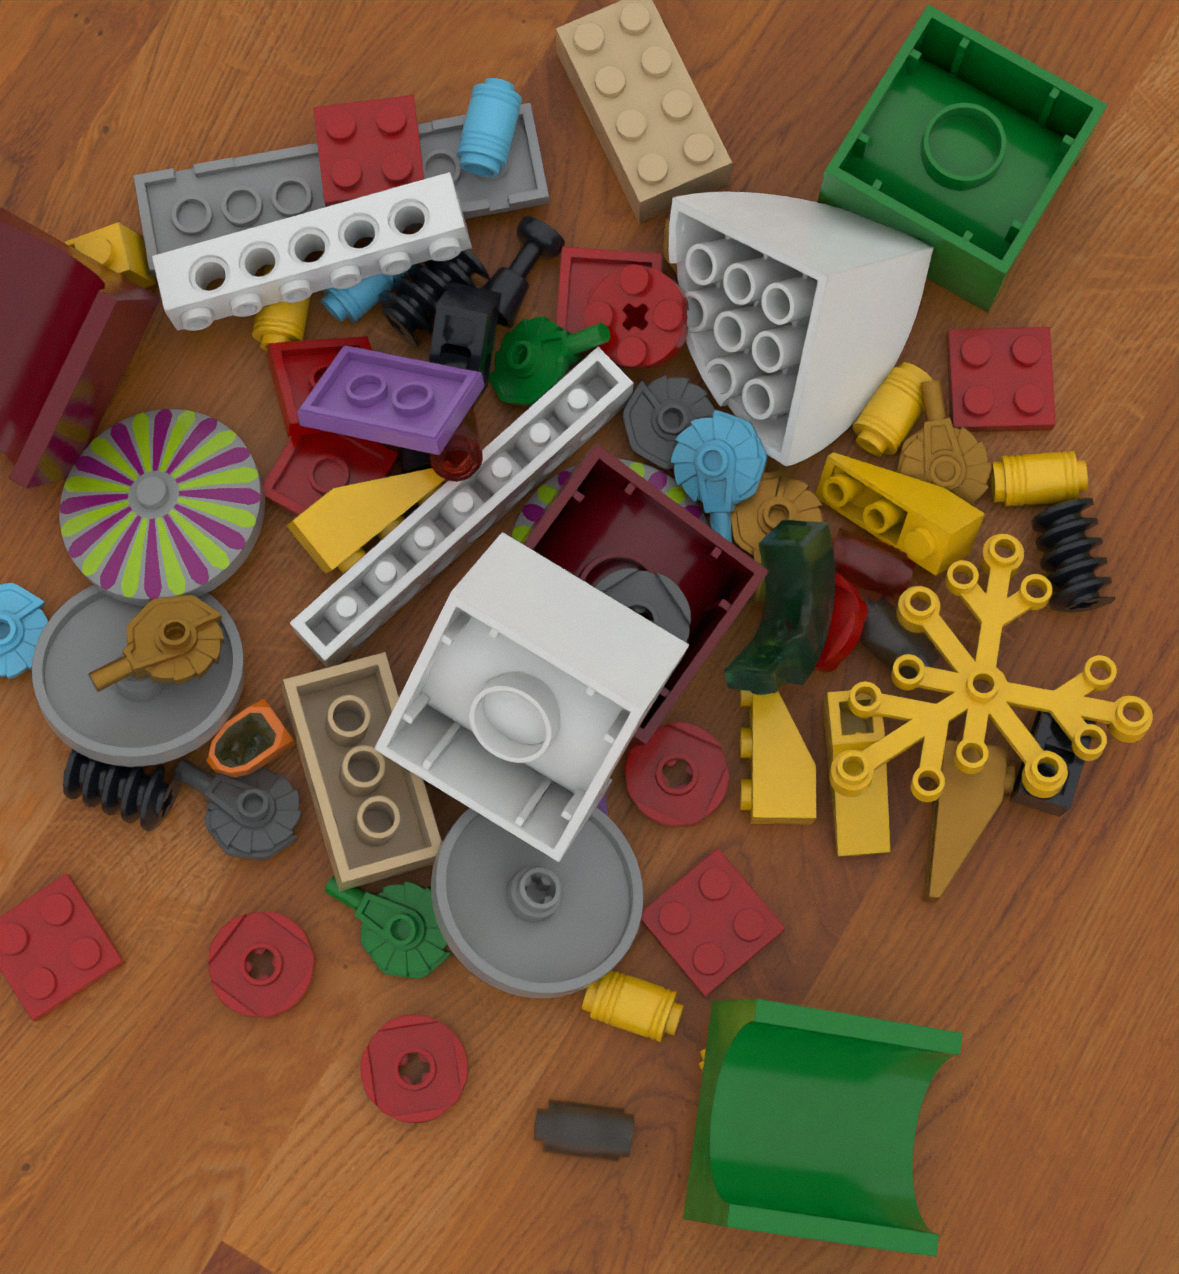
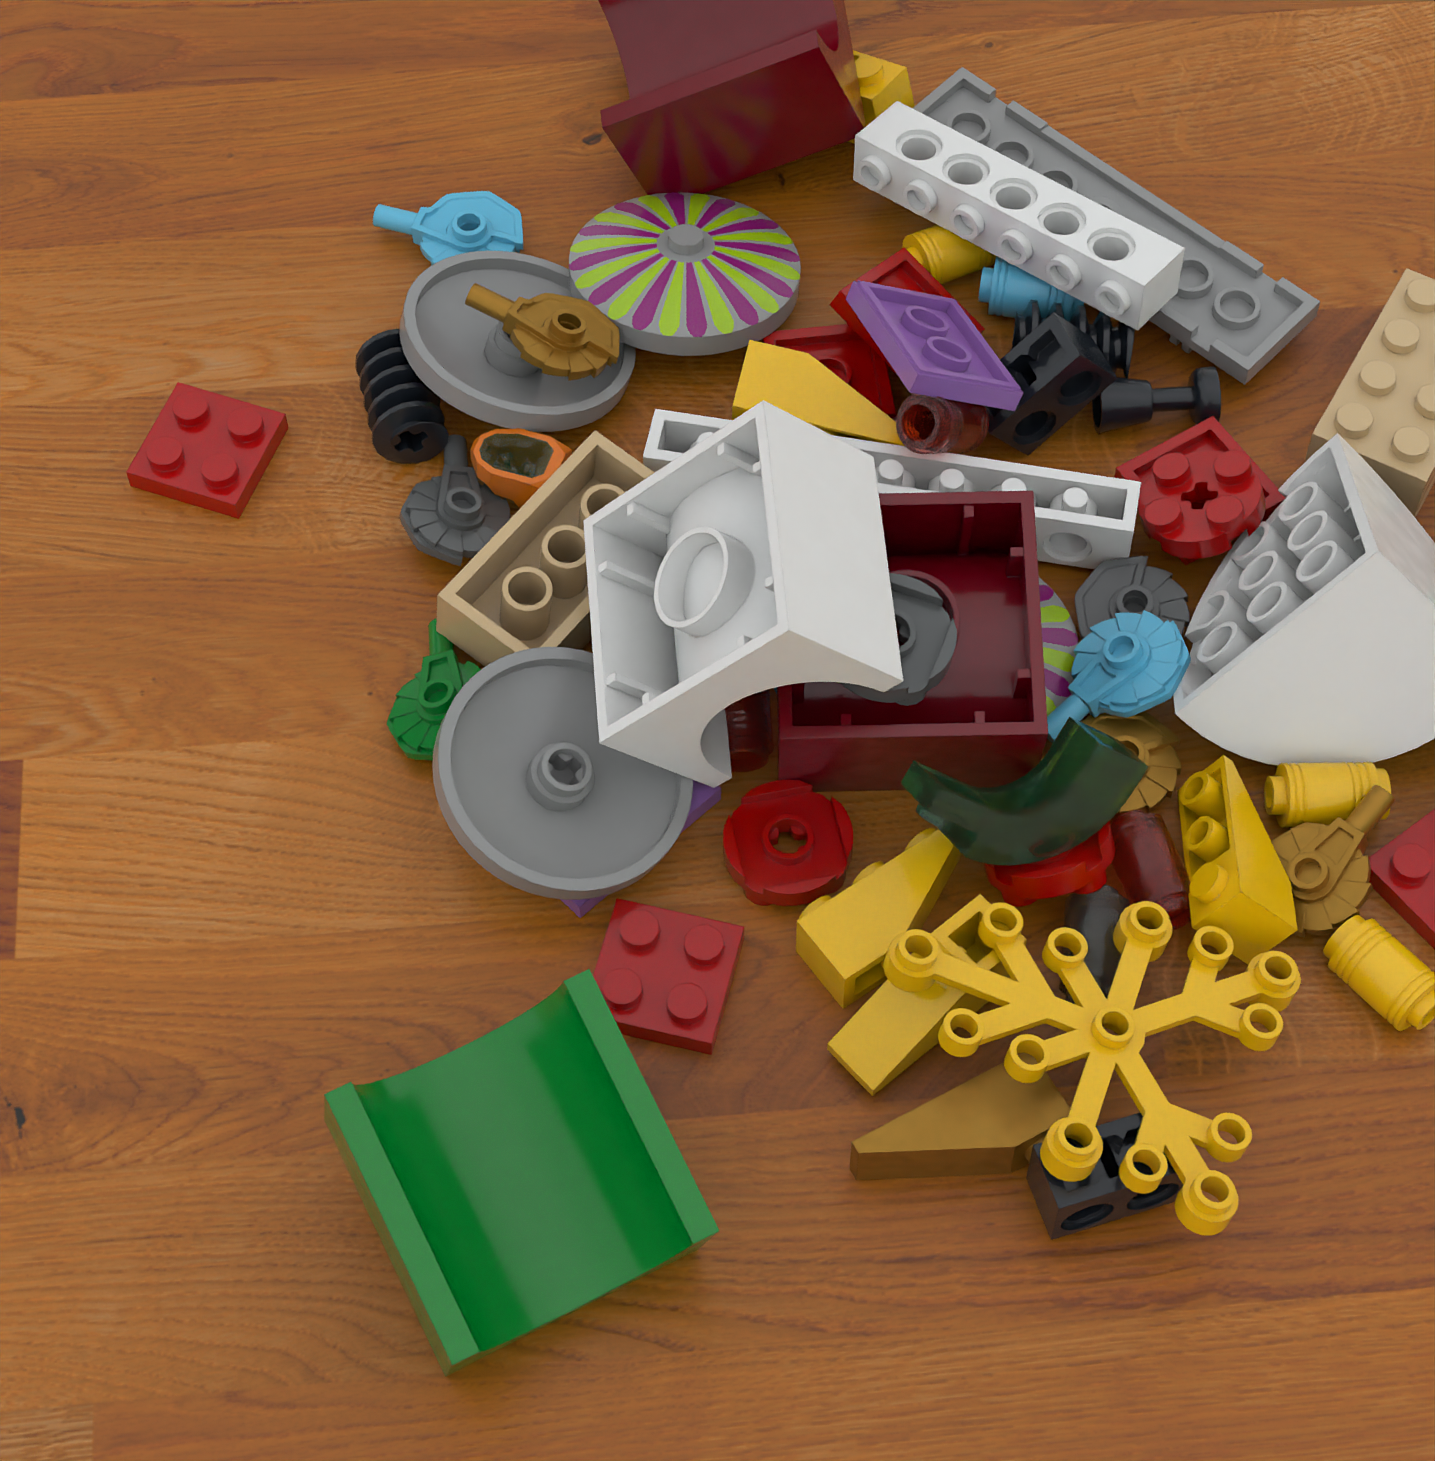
camera: 55 degrees right, 20 degrees down
red plate [208,912,316,1019] -> none
red plate [313,95,425,207] -> none
red plate [360,1014,468,1123] -> none
medium azure head [456,78,522,178] -> none
green piece [489,316,610,406] -> none
clear smoke head [533,1099,634,1162] -> none
yellow head [582,969,684,1043] -> none
black piece [1031,498,1116,612] -> none

